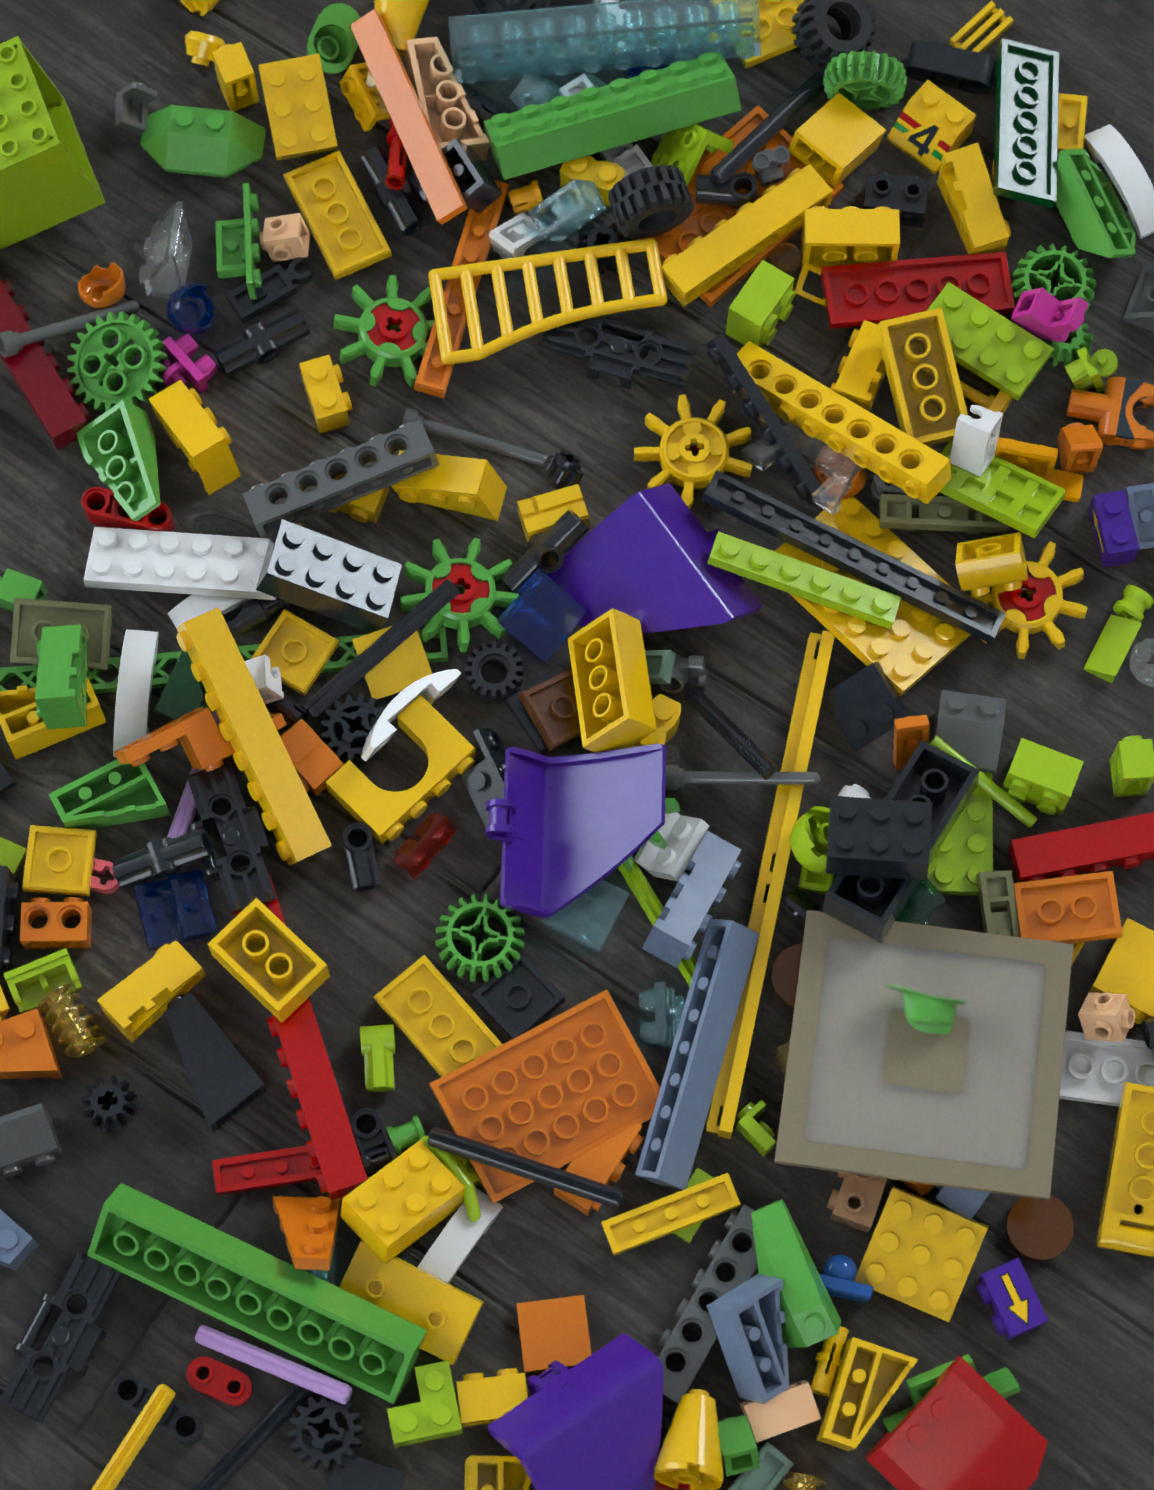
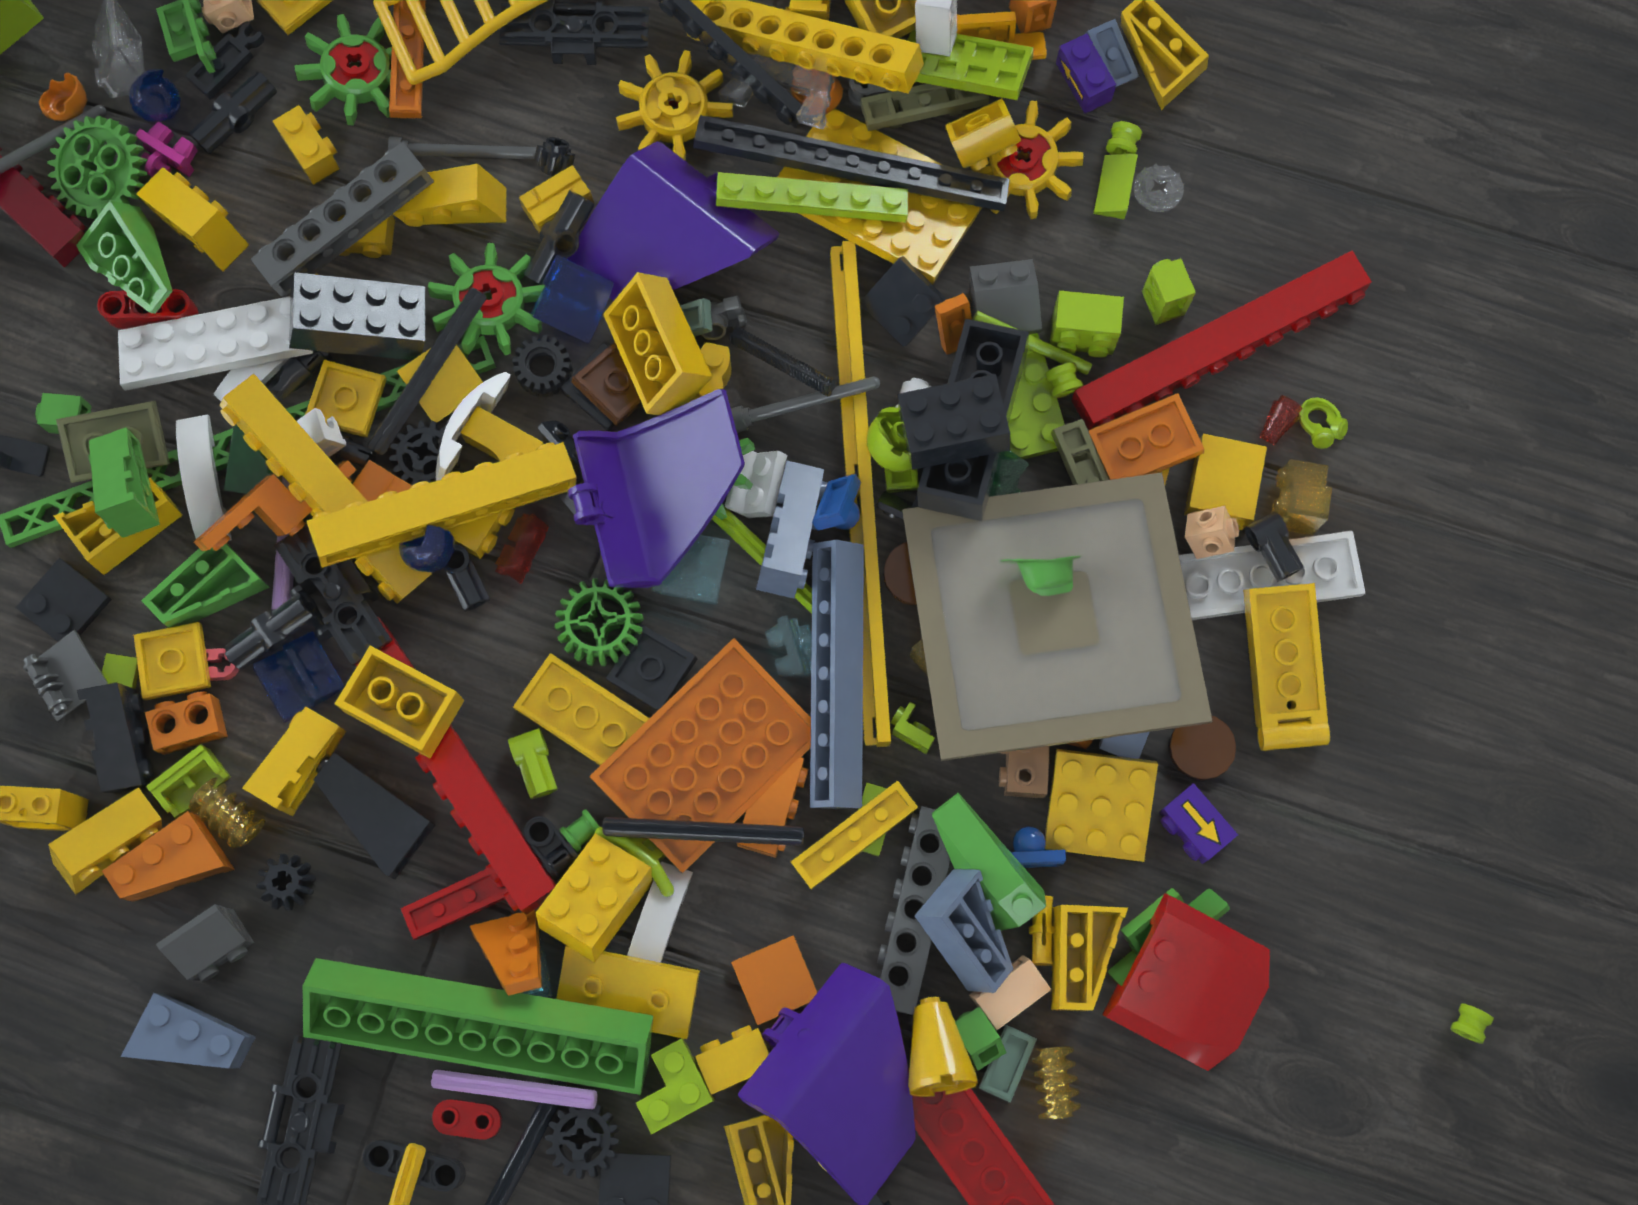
camera: 15 degrees left, 5 degrees up
none -> yellow brick [307,442,576,568]
none -> clear blue hair [399,525,455,572]
none -> blue tile [812,474,861,531]
none -> lime wheel [1045,362,1083,398]

